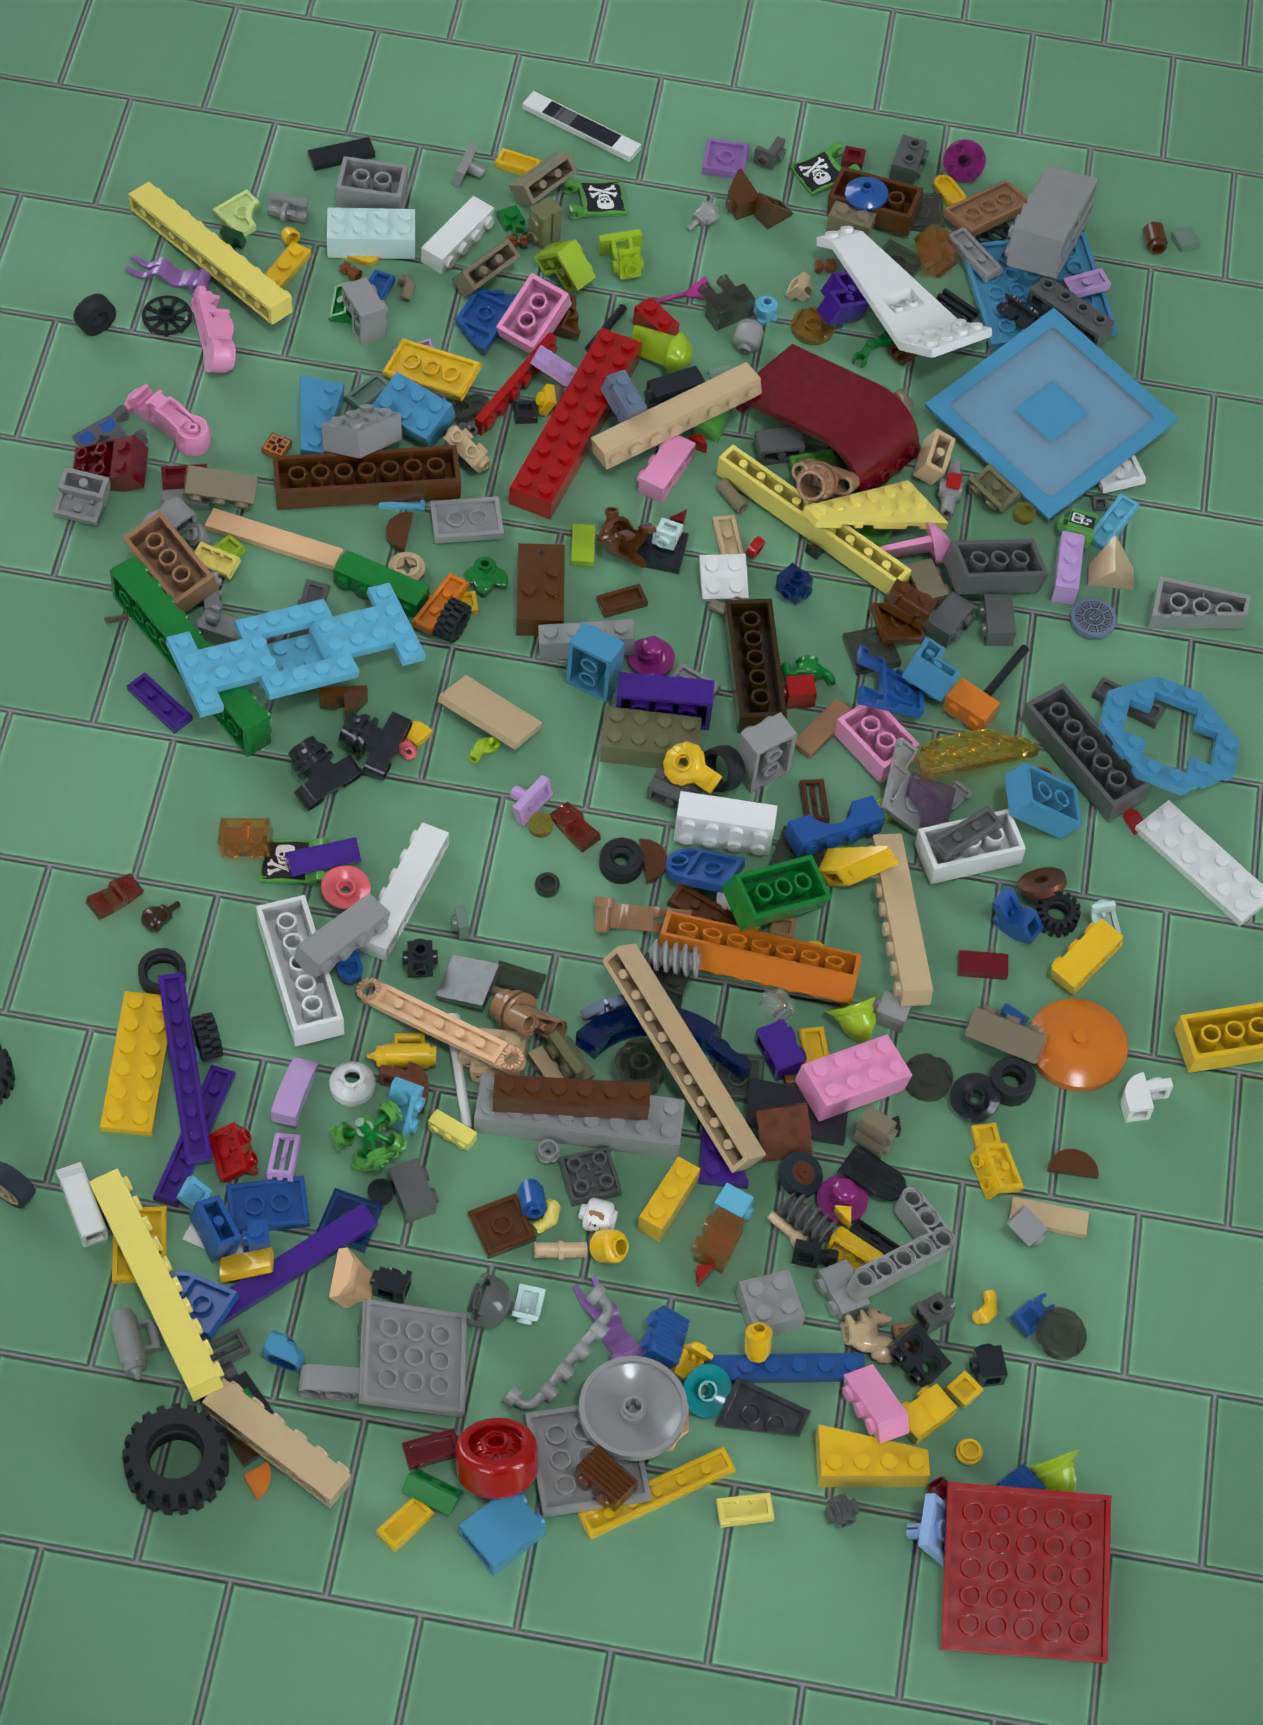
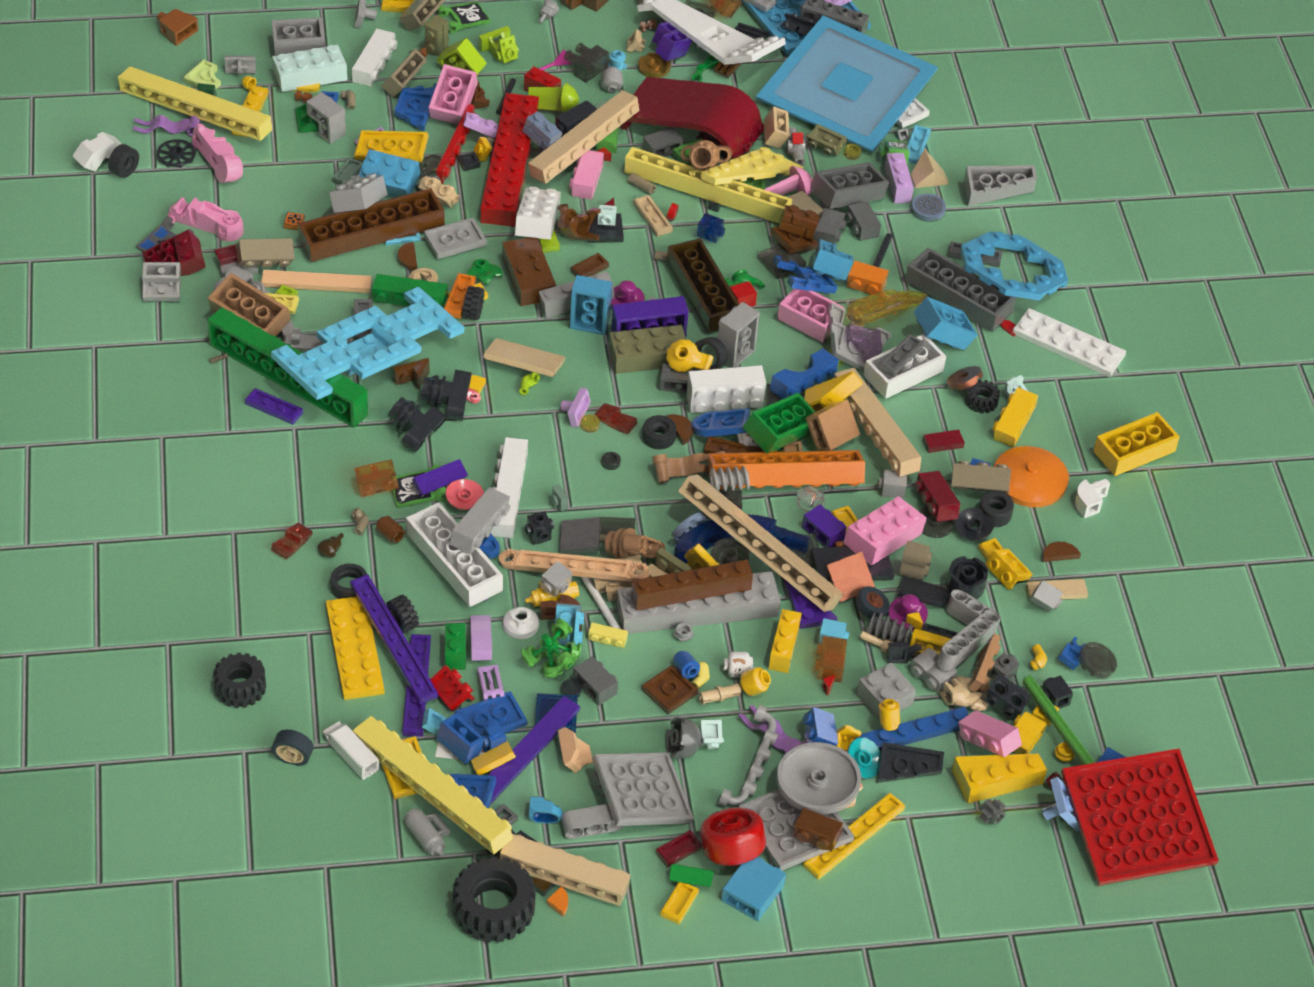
camera: 15 degrees left, 10 degrees down
dark azure wedge [300,375,345,455] -> none
black tile [307,137,375,171] -> none
black brick [370,1266,412,1304] -> none
green plate [496,205,527,239] -> none
dark grey tile [558,1146,622,1207] -> none
white plate [699,554,749,602] -> none
light yellow plate [716,1492,775,1528] -> none
medium nougat tile [794,698,852,759] -> none
reddish brown tile [799,779,830,824] -> none
lime piece [826,996,876,1042] -> none
blue brick [992,887,1044,944] -> none
lime piece [1027,1449,1079,1492] -> none
none -> white brick [73,132,122,172]
none -> dark orange torso [157,9,199,46]
none -> dark tan arm [352,508,369,536]
none -> reddish brown brick [376,516,405,543]
none -> green brick [445,623,466,670]
none -> white brick [515,187,561,239]
none -> light grey brick [540,561,572,597]
none -> yellow tile [684,544,719,570]
none -> medium nougat brick [805,400,860,451]
none -> dark red brick [915,471,961,522]
none -> black brick [946,556,988,599]
none -> medium nougat wing [968,633,1001,692]
none -> bright green axle [1022,675,1096,765]

